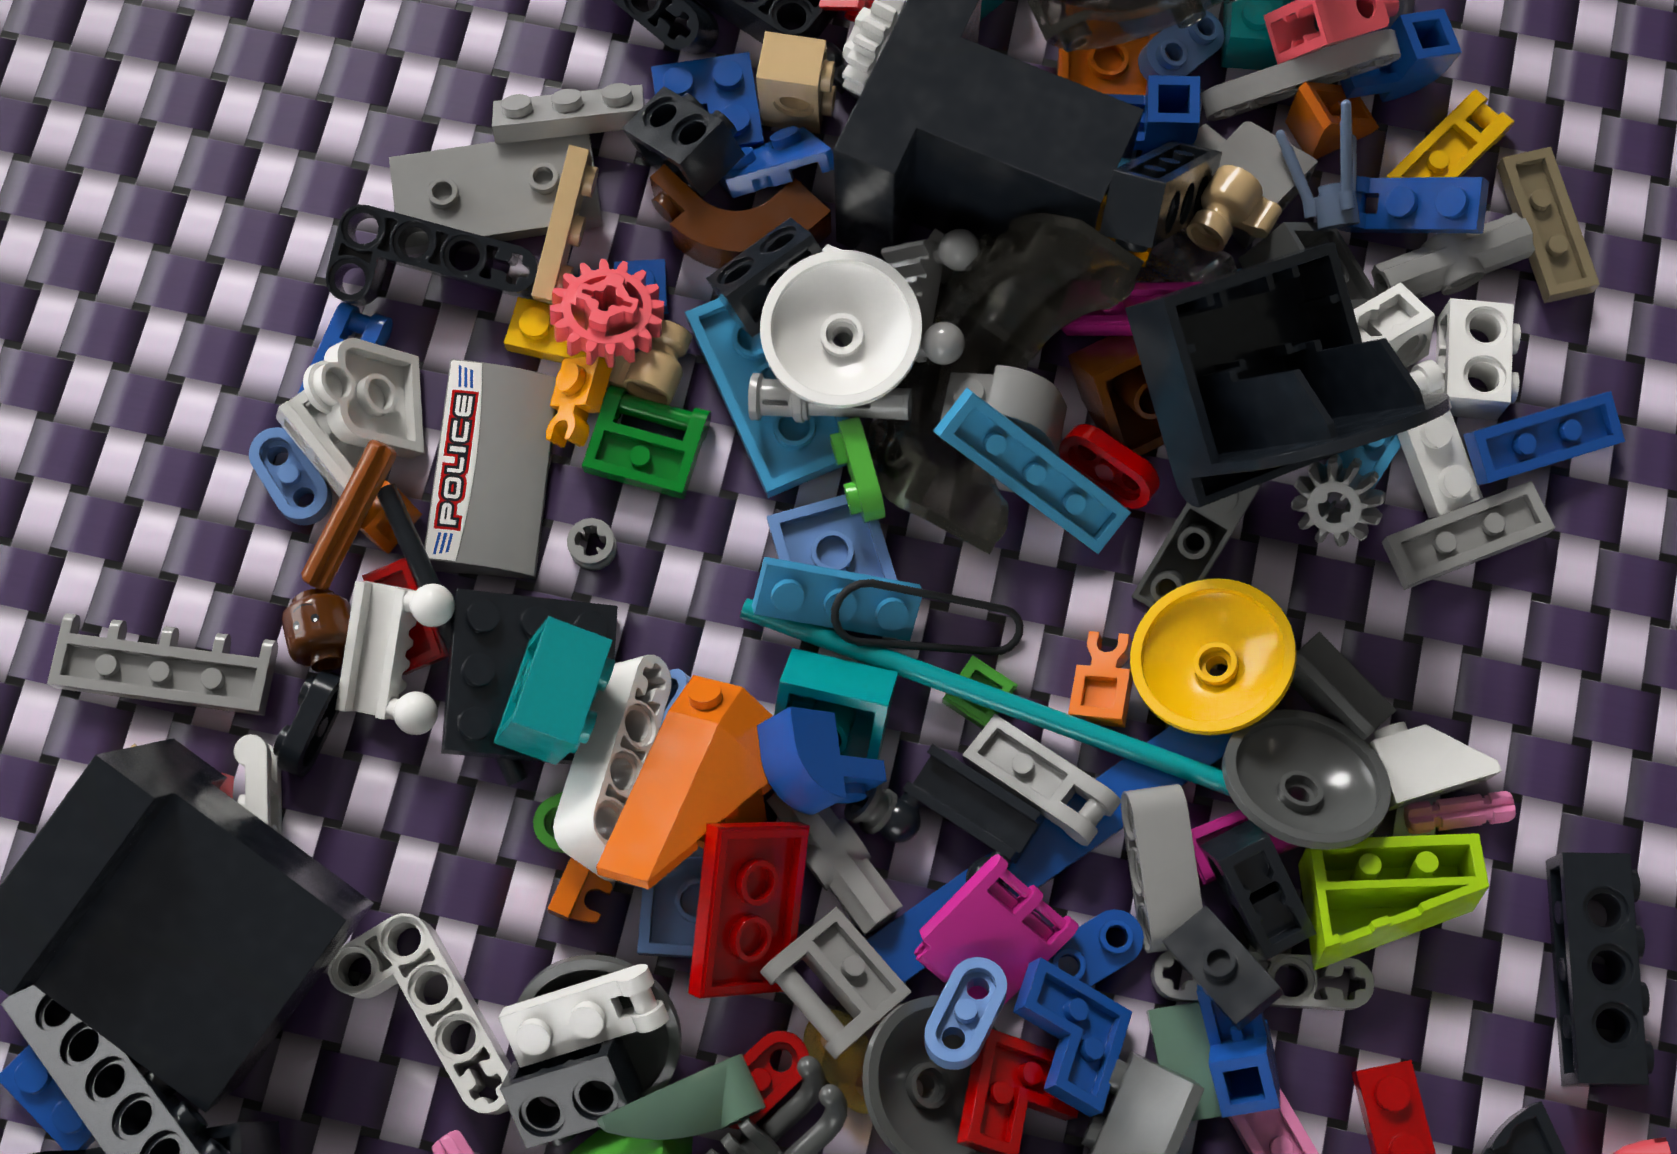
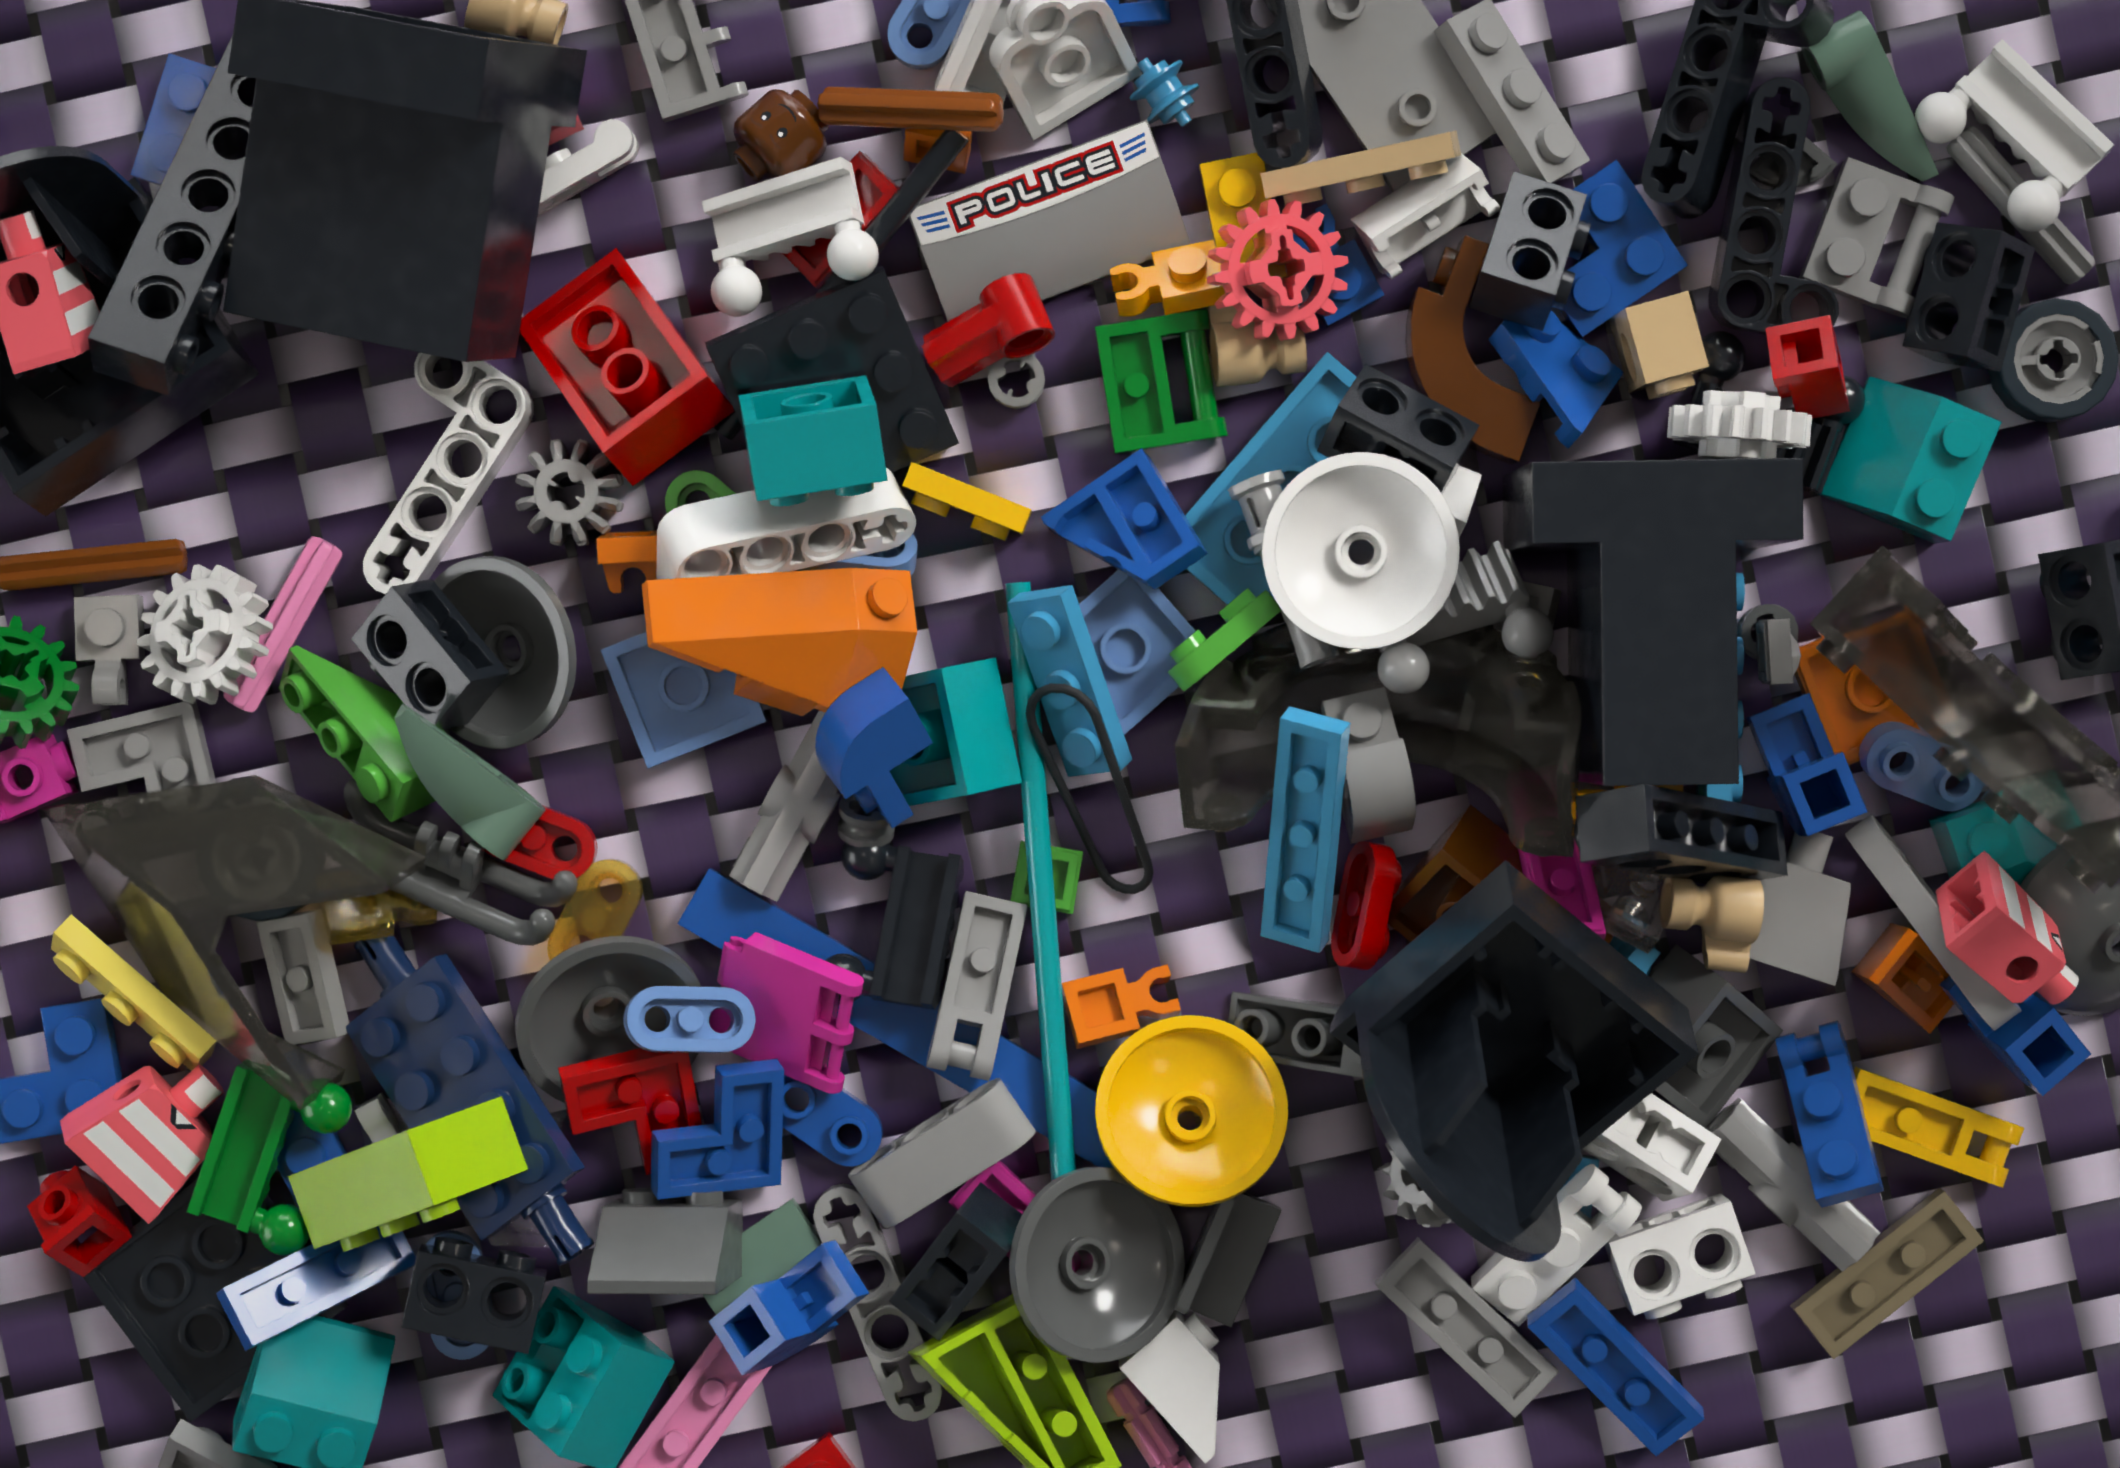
camera: 60 degrees right, 15 degrees up
black plate [273,670,341,777] -> none
white plate [498,964,669,1068] -> none
red tile [688,821,810,999] -> none
light grey plate [760,906,911,1060] -> none
black plate [1162,906,1284,1031] -> none
sand blue plant [1276,99,1360,230] -> none
none -> light grey gear [515,439,624,546]
none -> red slope [520,248,734,486]
none -> yellow plate [902,462,1032,541]
none -> red piece [921,273,1055,387]
none -> blue wing [1041,448,1208,590]
none -> dark azure wheel [1129,57,1200,127]
none -> white hinge [1350,153,1501,279]

